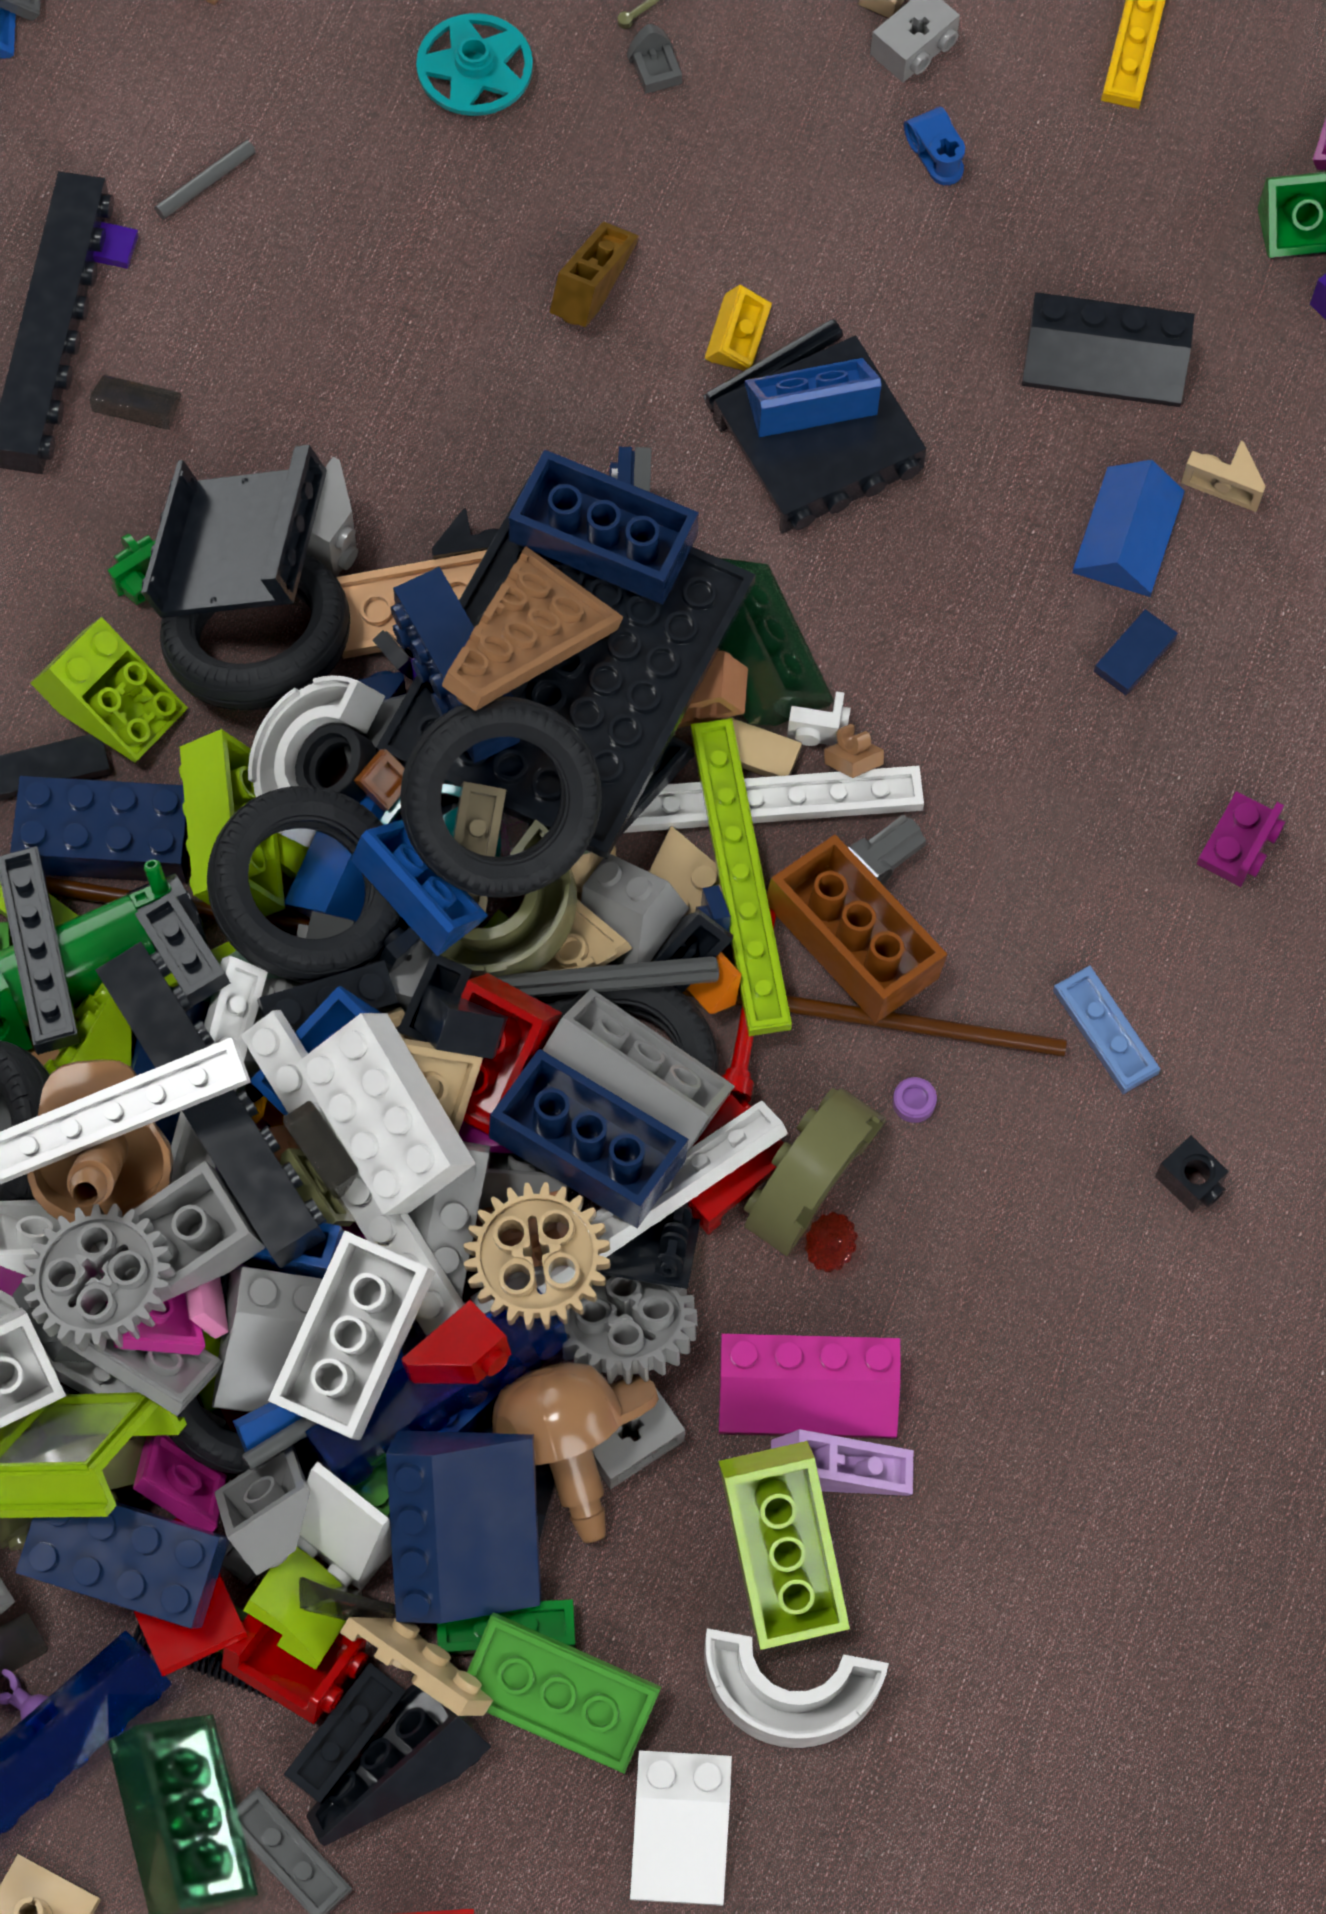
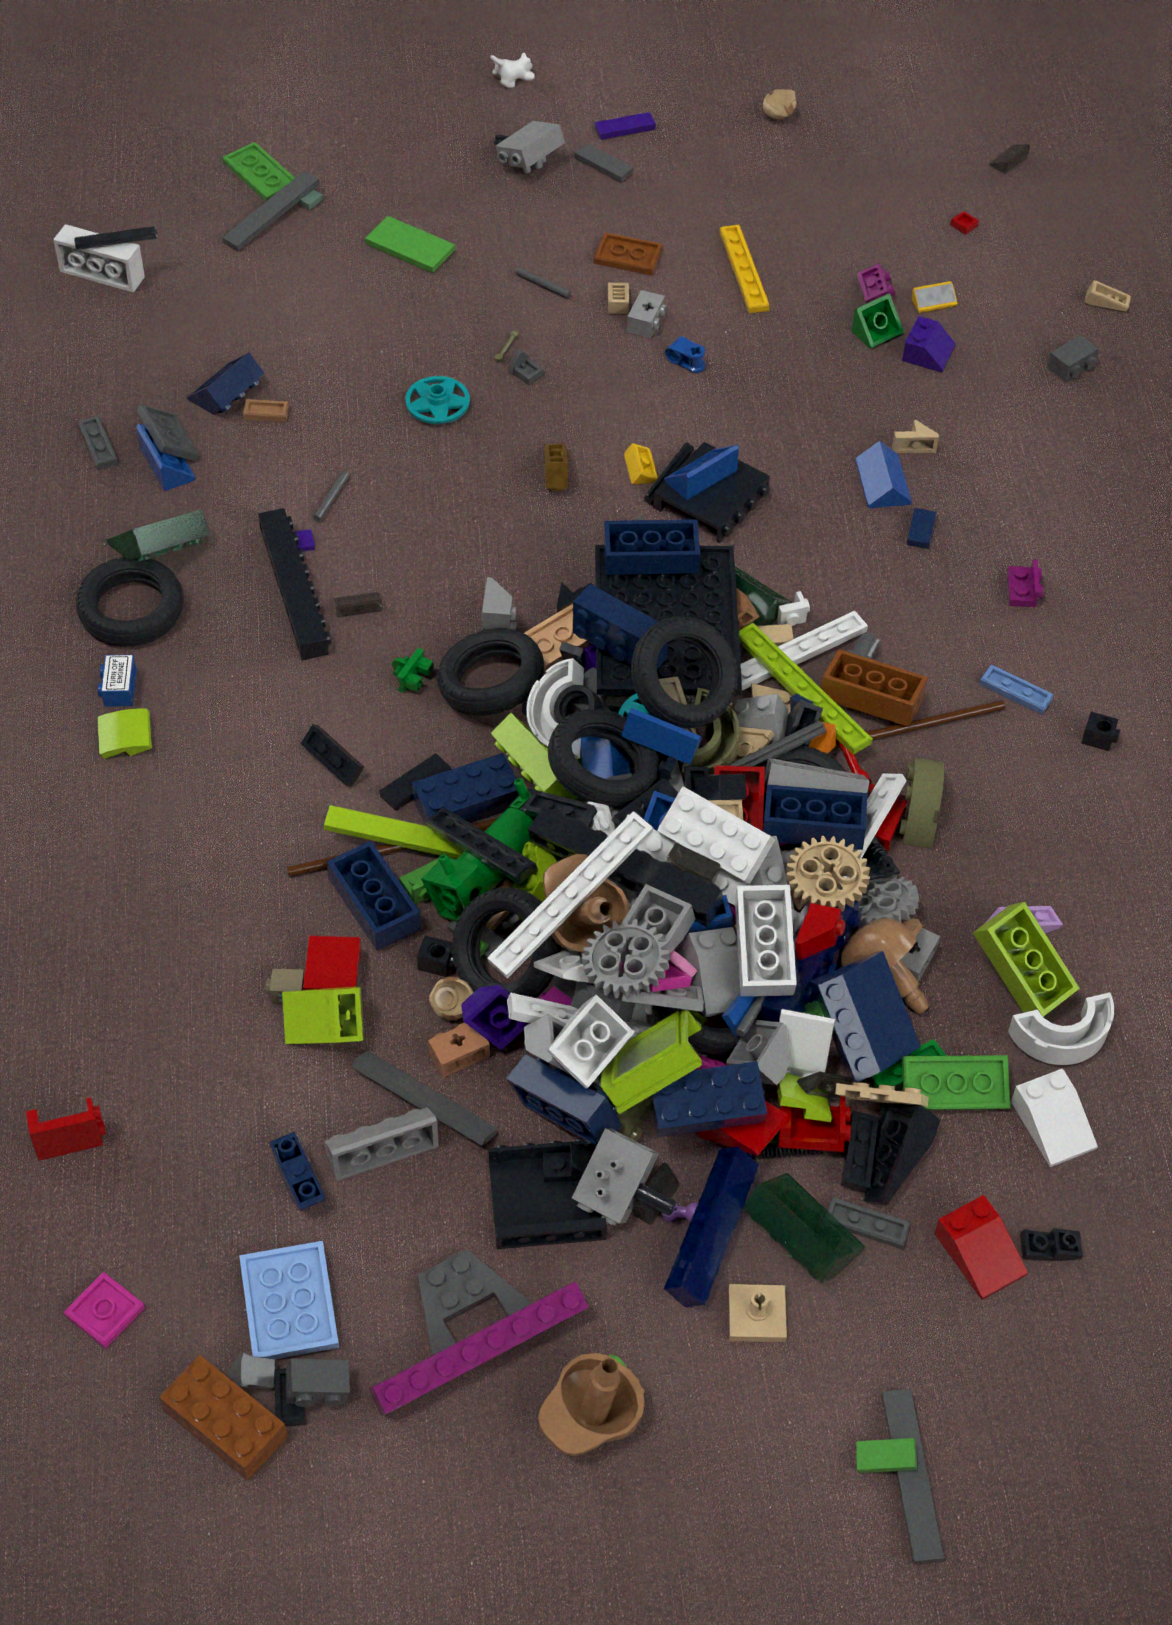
camera: 25 degrees left, 15 degrees down
lime slope [30,617,188,763] -> none
panel [141,444,327,618] -> none
dark orange tile [354,749,405,810] -> none
medium nougat wing [442,546,623,711] -> none
dark pink slope [718,1334,900,1439] -> none
clear red piece [804,1212,858,1273] -> none
medium nougat tile [824,724,884,778] -> none
medium lavender tile [893,1077,937,1123] -> none
black slope [1022,292,1195,407] -> none

